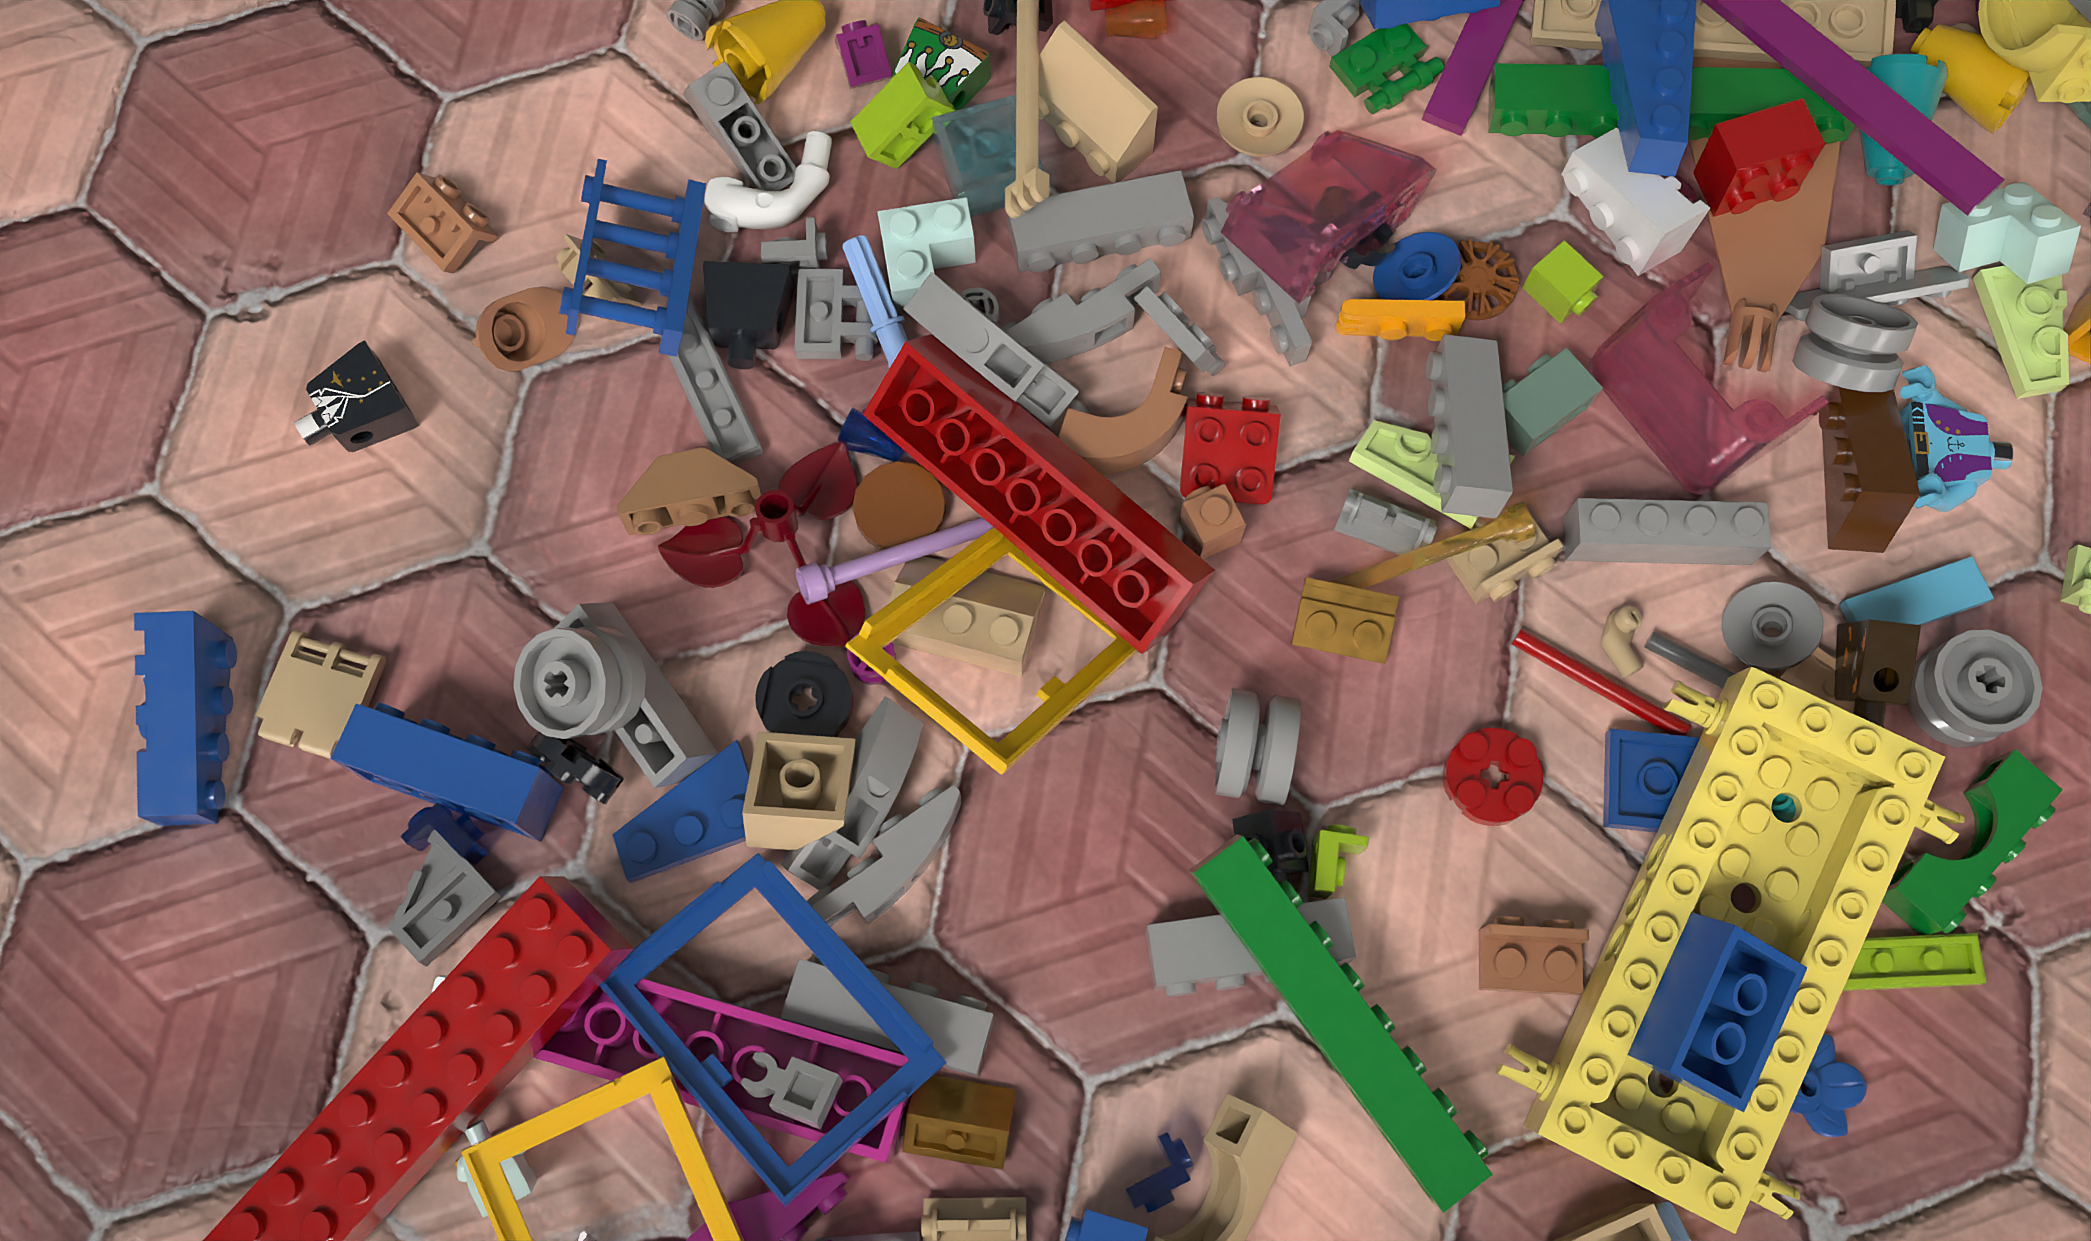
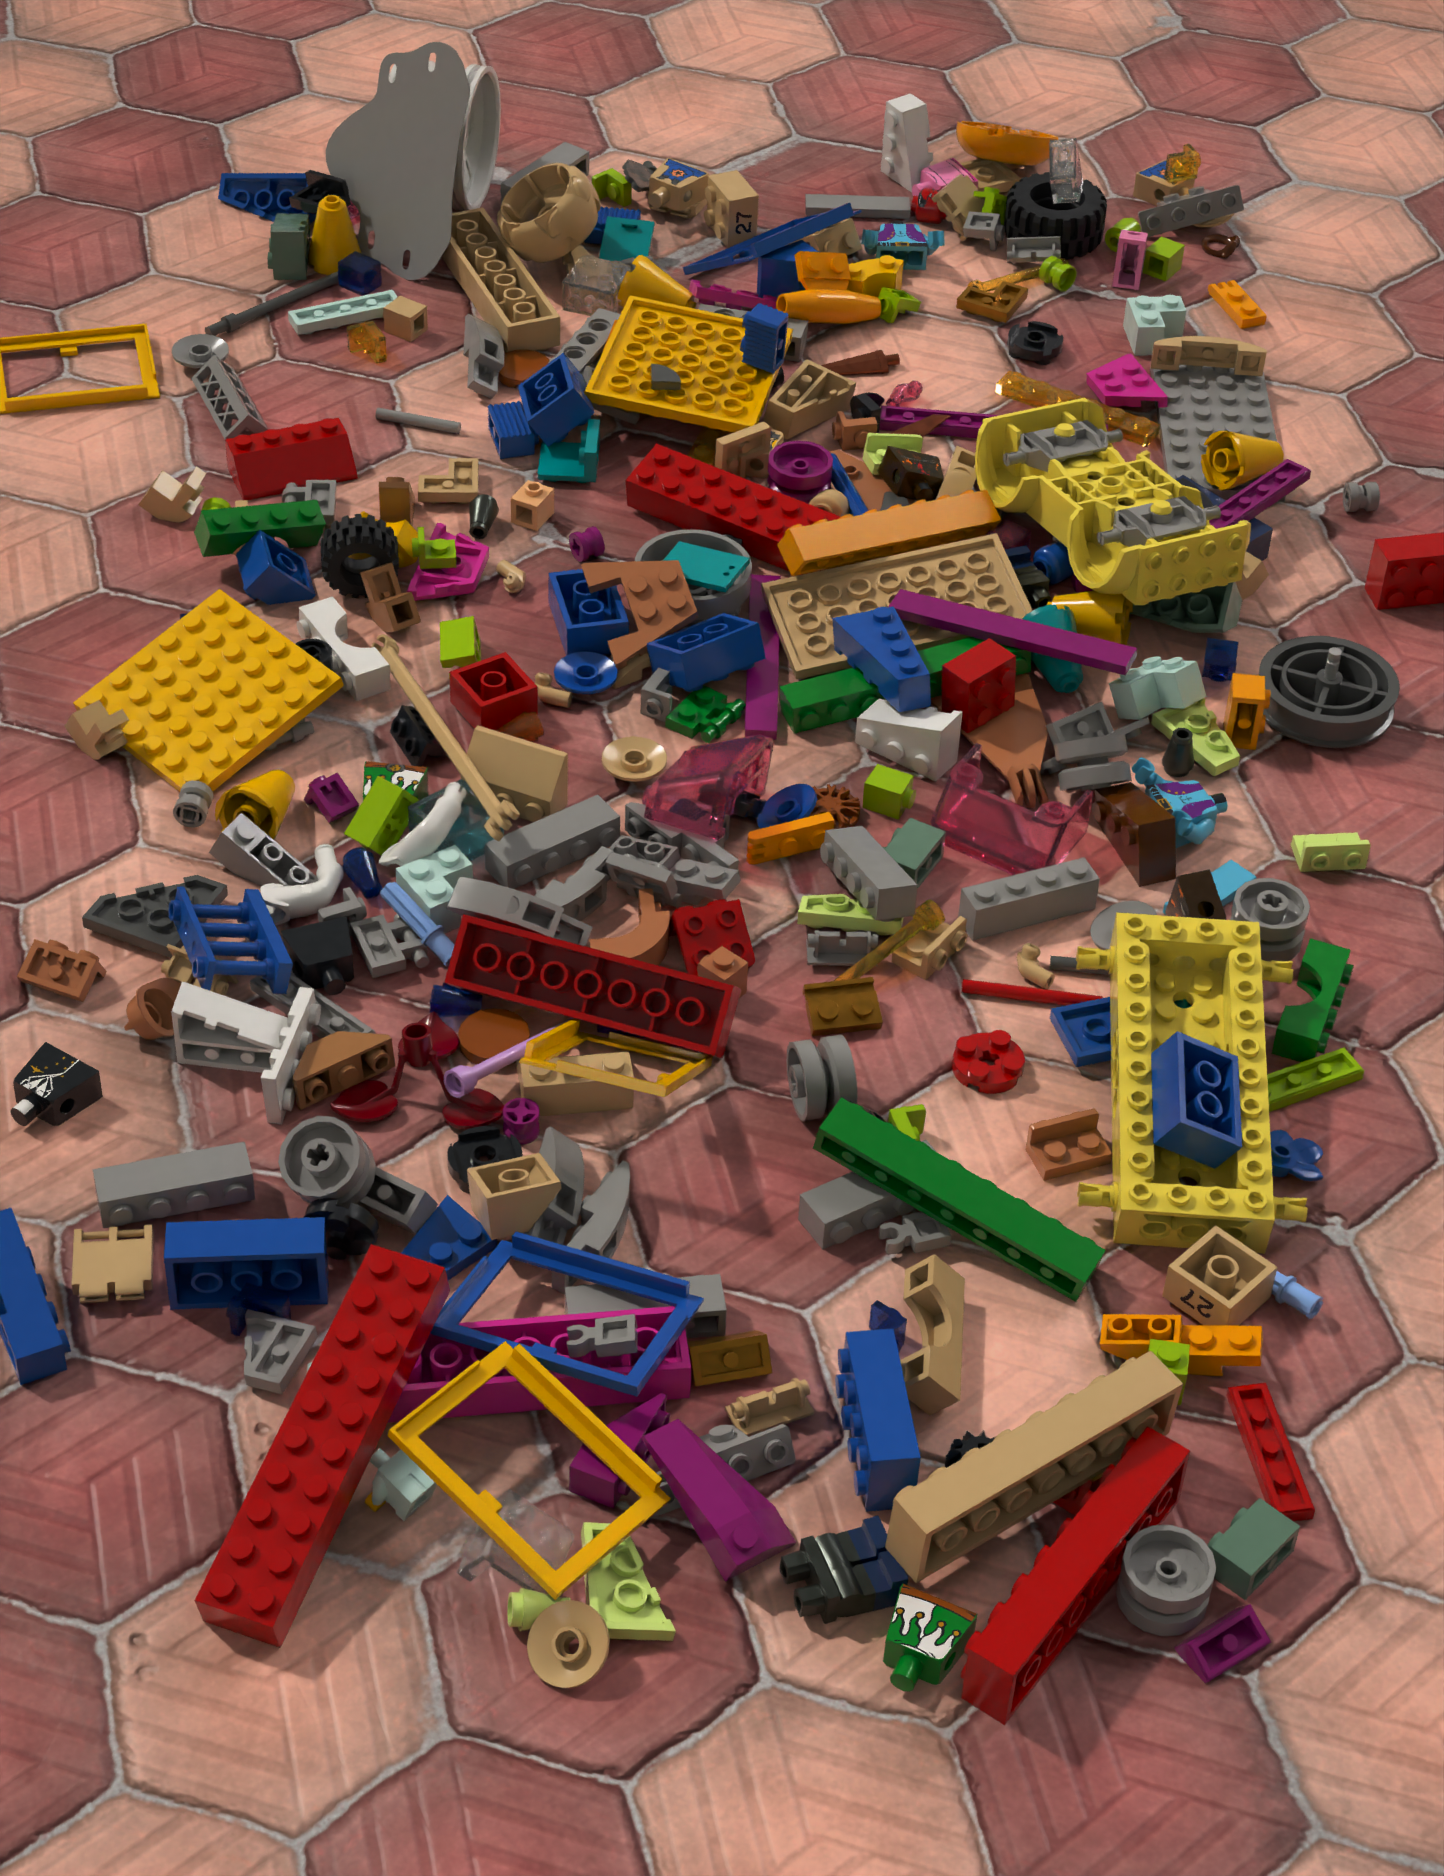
camera: 25 degrees left, 30 degrees down
none -> dark grey plate [82,875,228,958]
none -> light grey brick [93,1142,255,1228]
none -> white wedge [171,981,288,1073]
none -> white wing [261,987,321,1125]
none -> clear blue cone [342,847,383,899]
none -> white piece [379,782,467,867]
none -> light grey slope [609,835,741,905]
none -> light grey plate [879,1212,951,1254]
none -> pearl dark grey cone [1162,728,1194,777]

